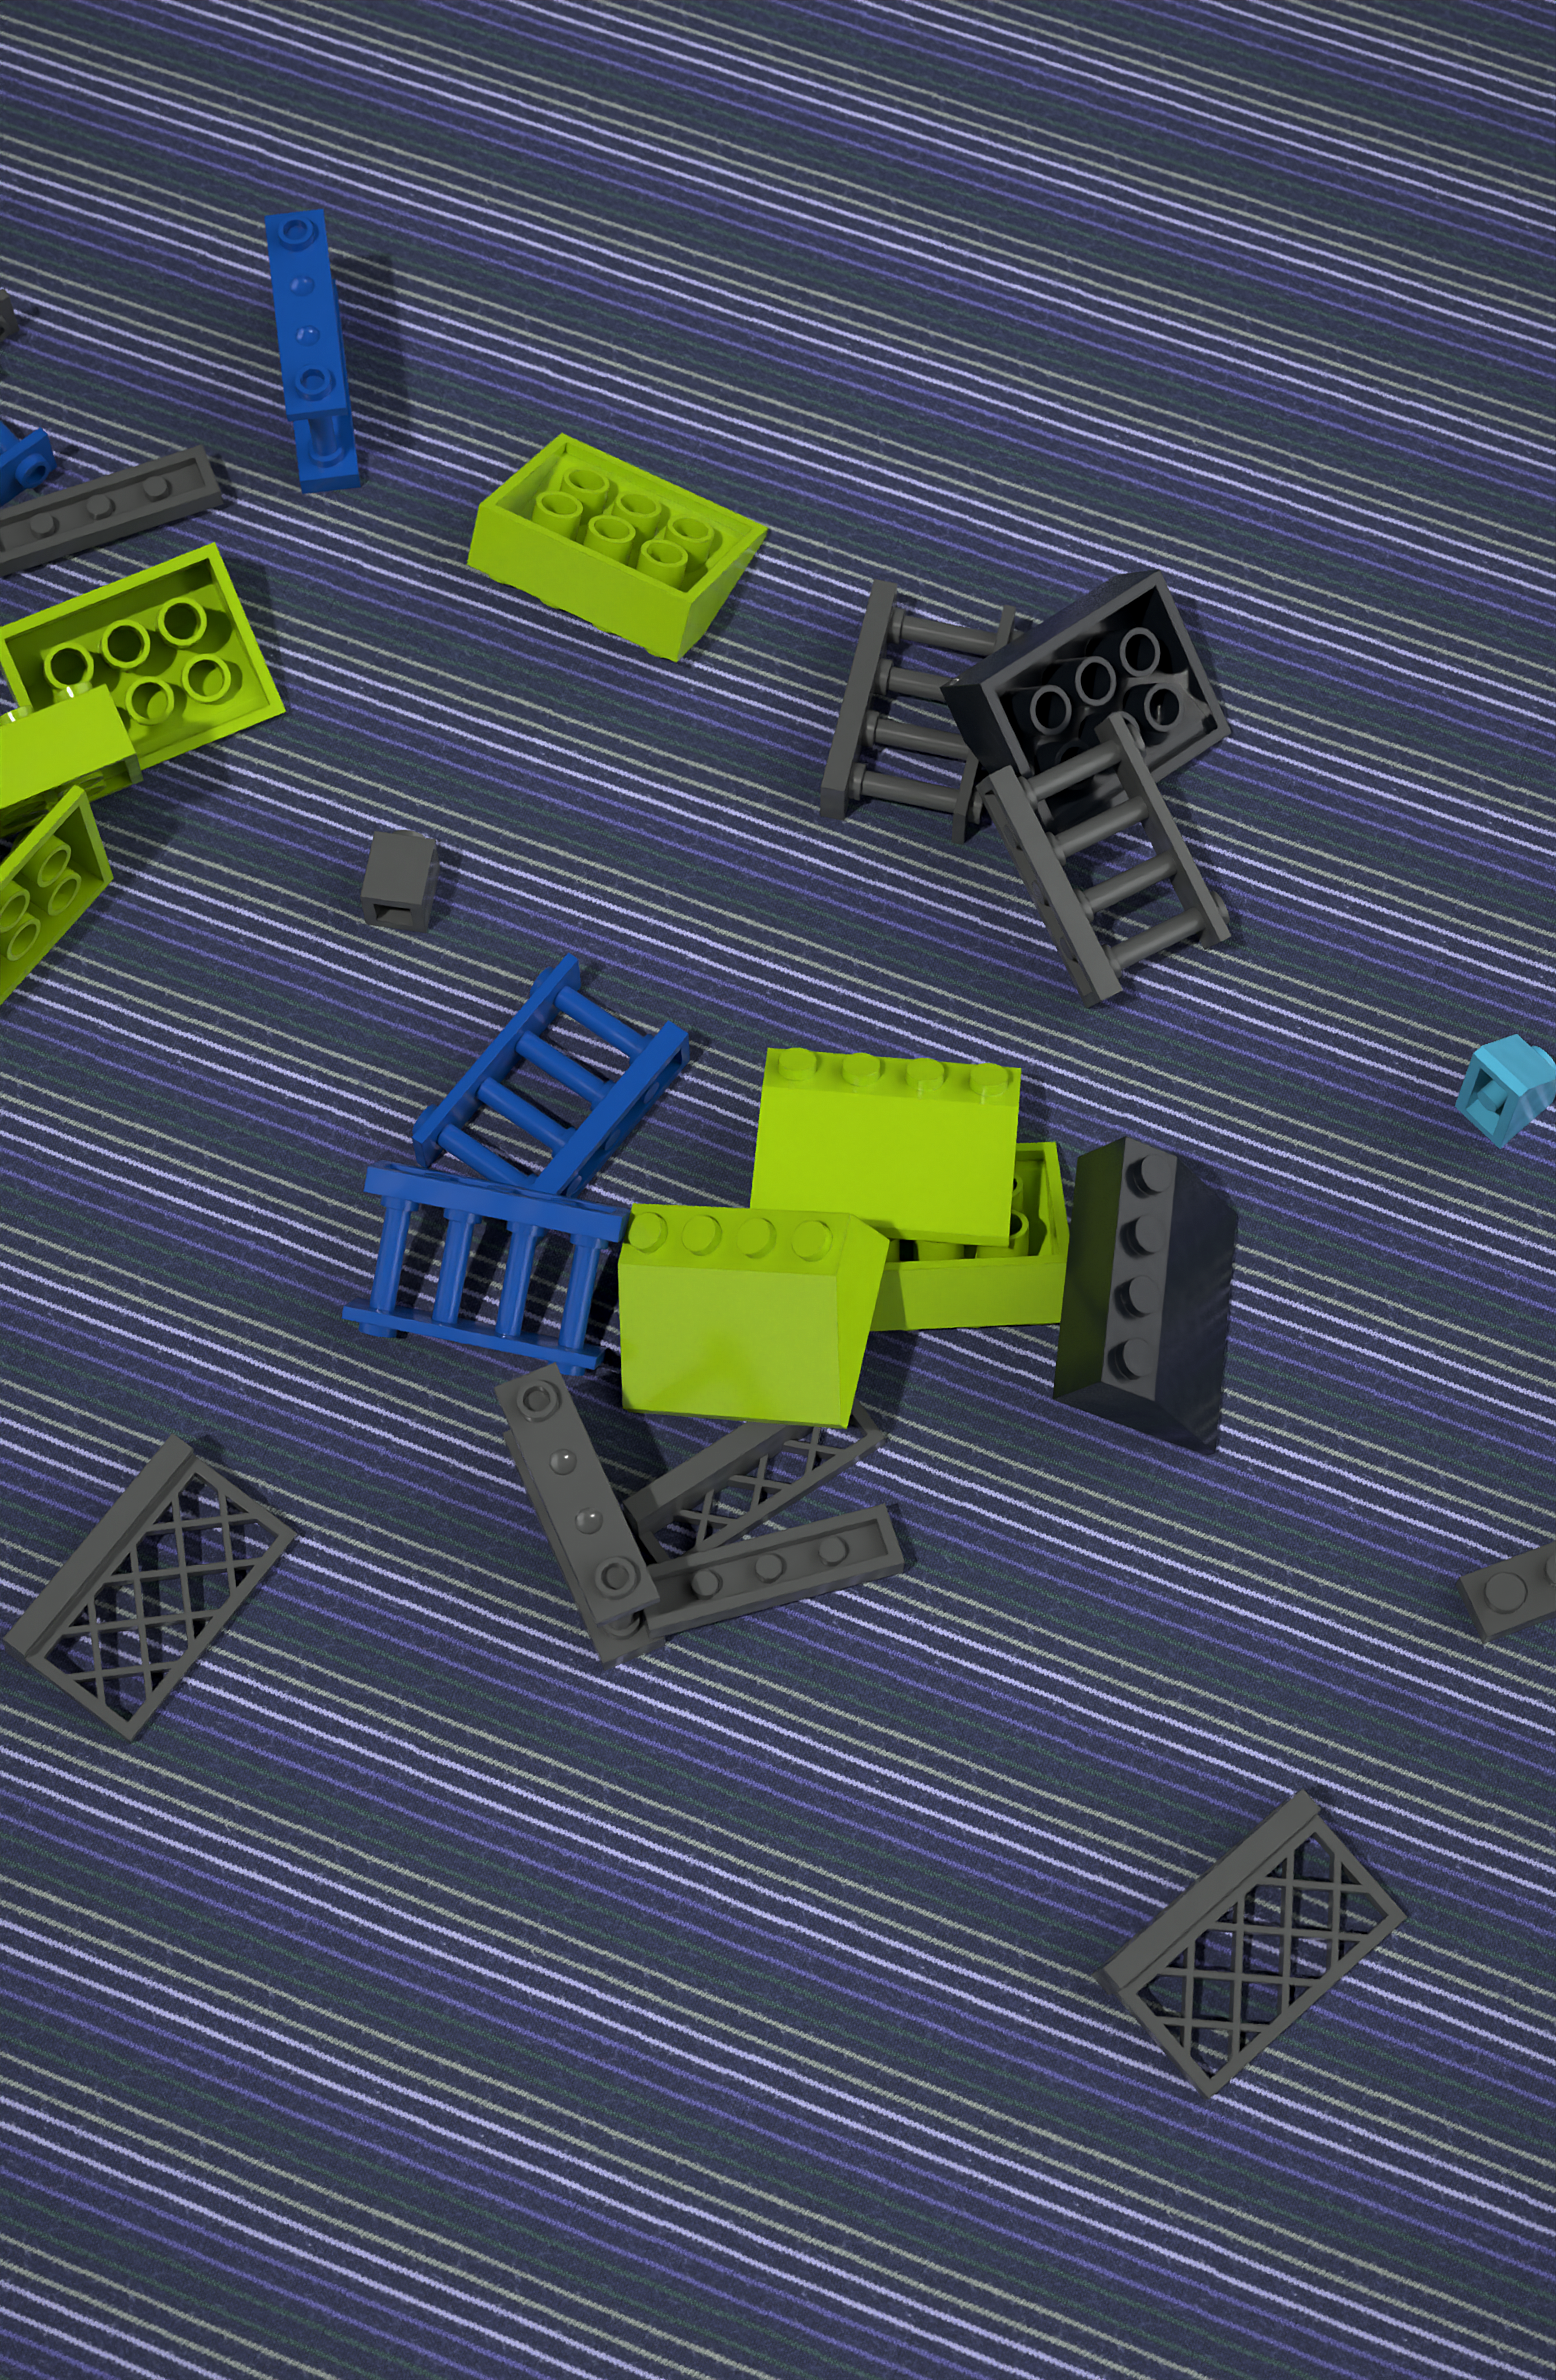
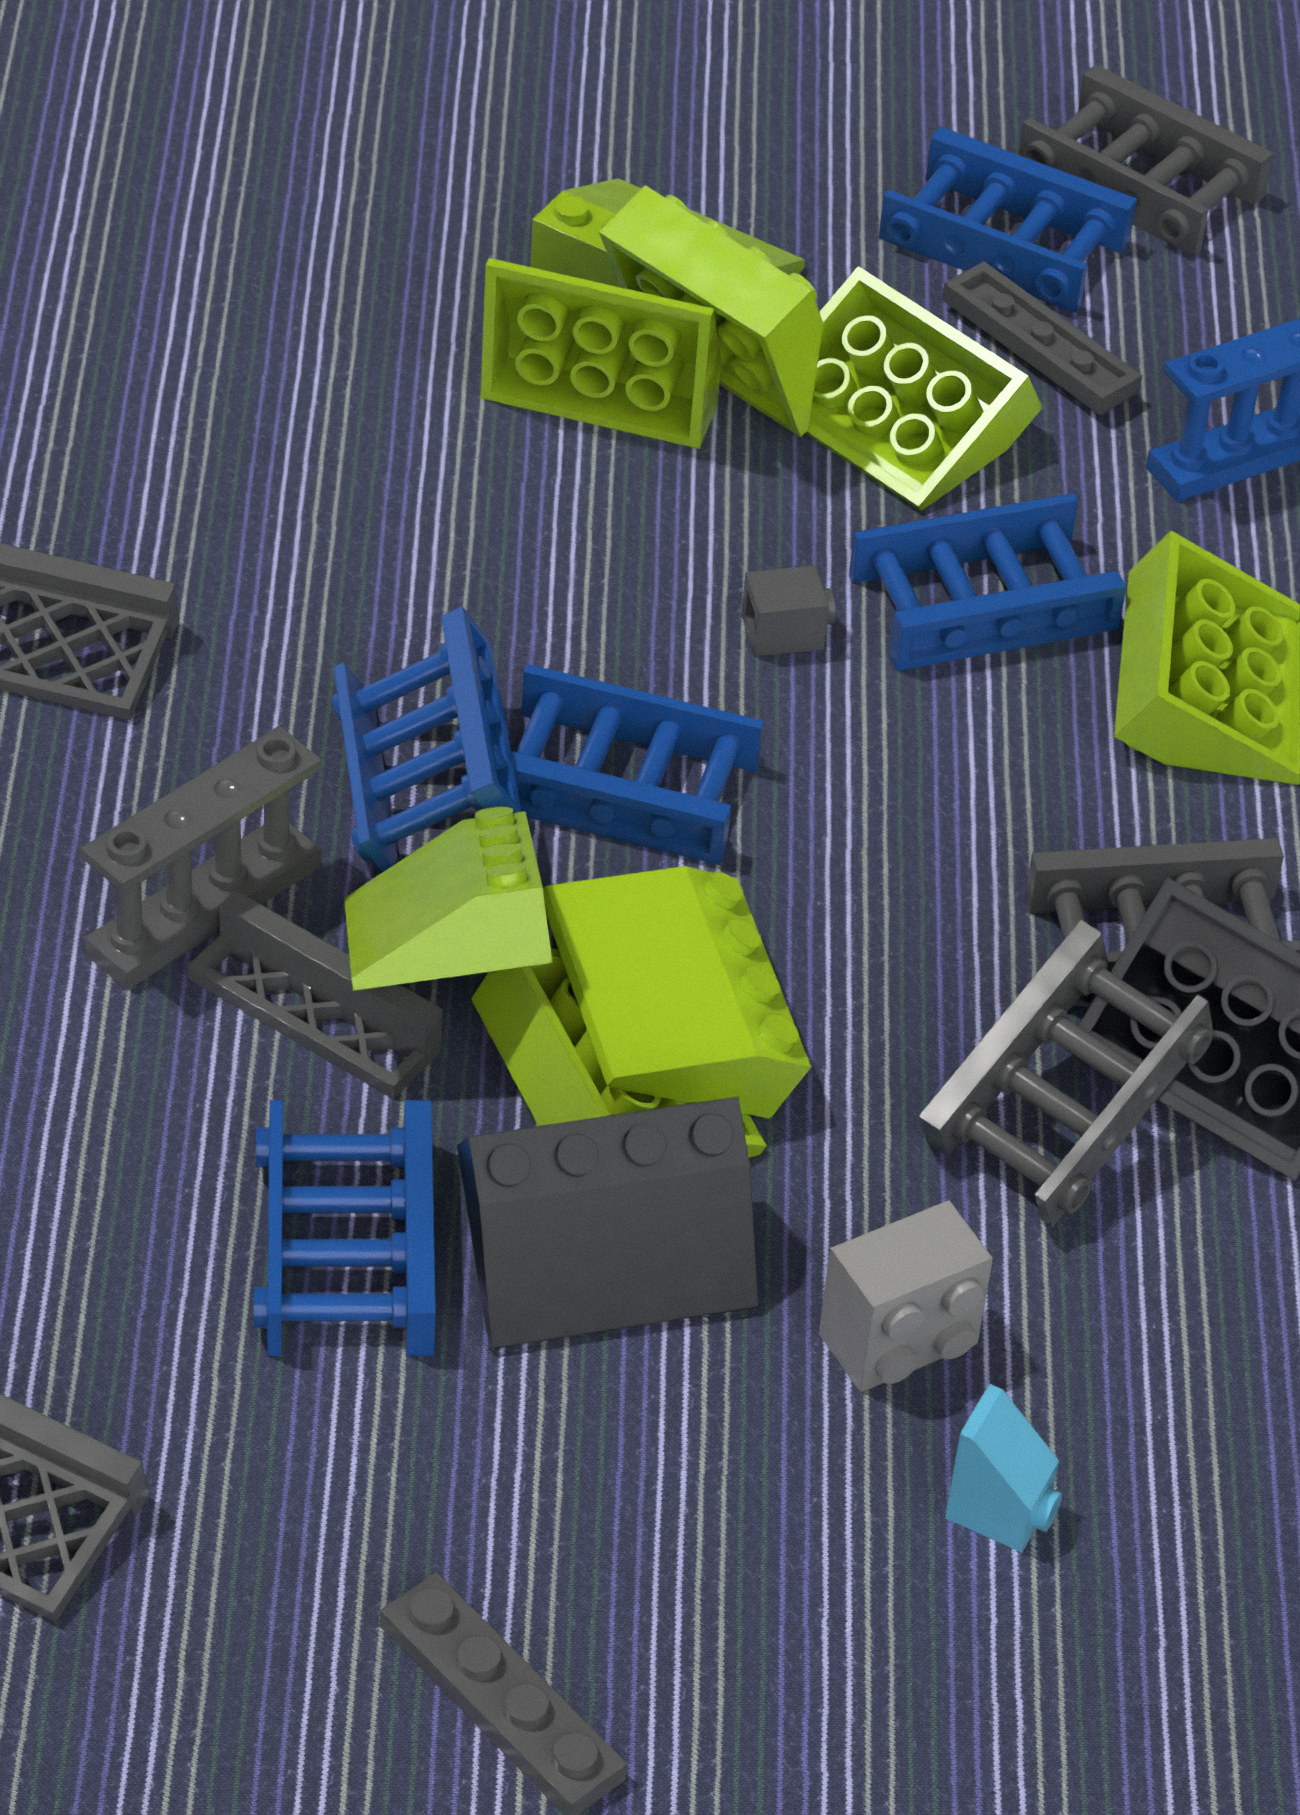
camera: 65 degrees right, 20 degrees down
dark grey plate [640,1503,905,1640] -> none
none -> blue fence [253,1100,436,1356]
none -> light grey brick [819,1200,993,1393]
none -> blue fence [849,493,1126,671]

